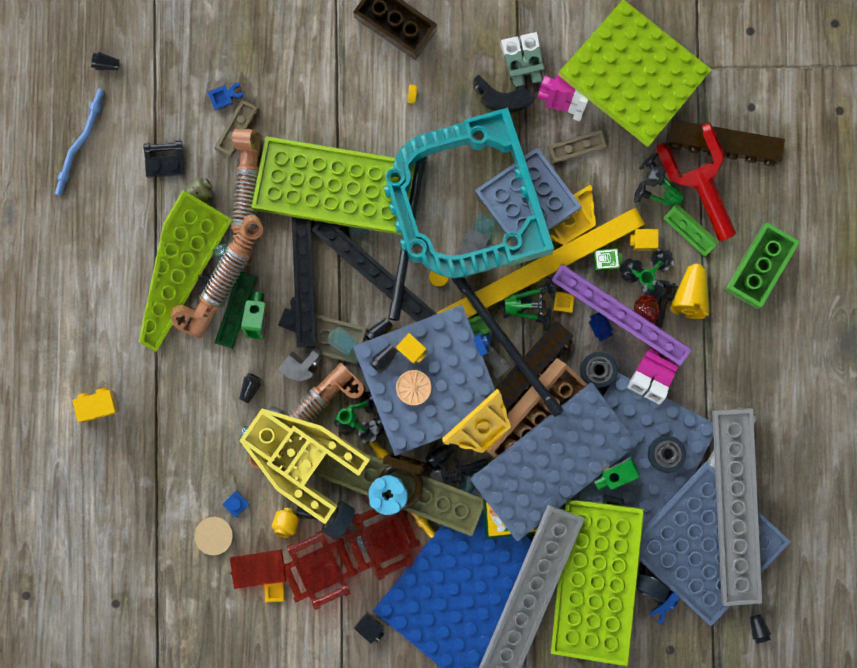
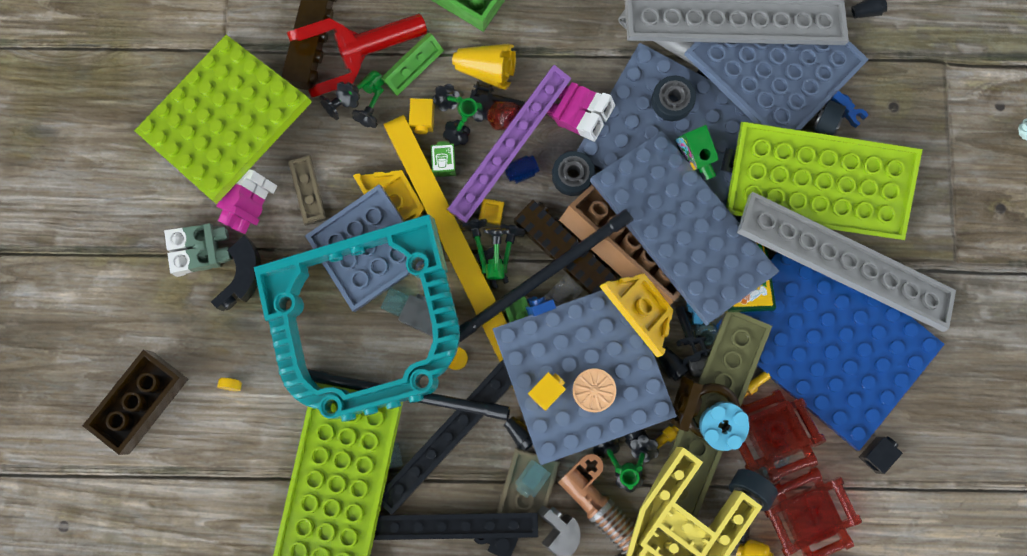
camera: 90 degrees left, 5 degrees down
black cone [369,344,398,373] -> none

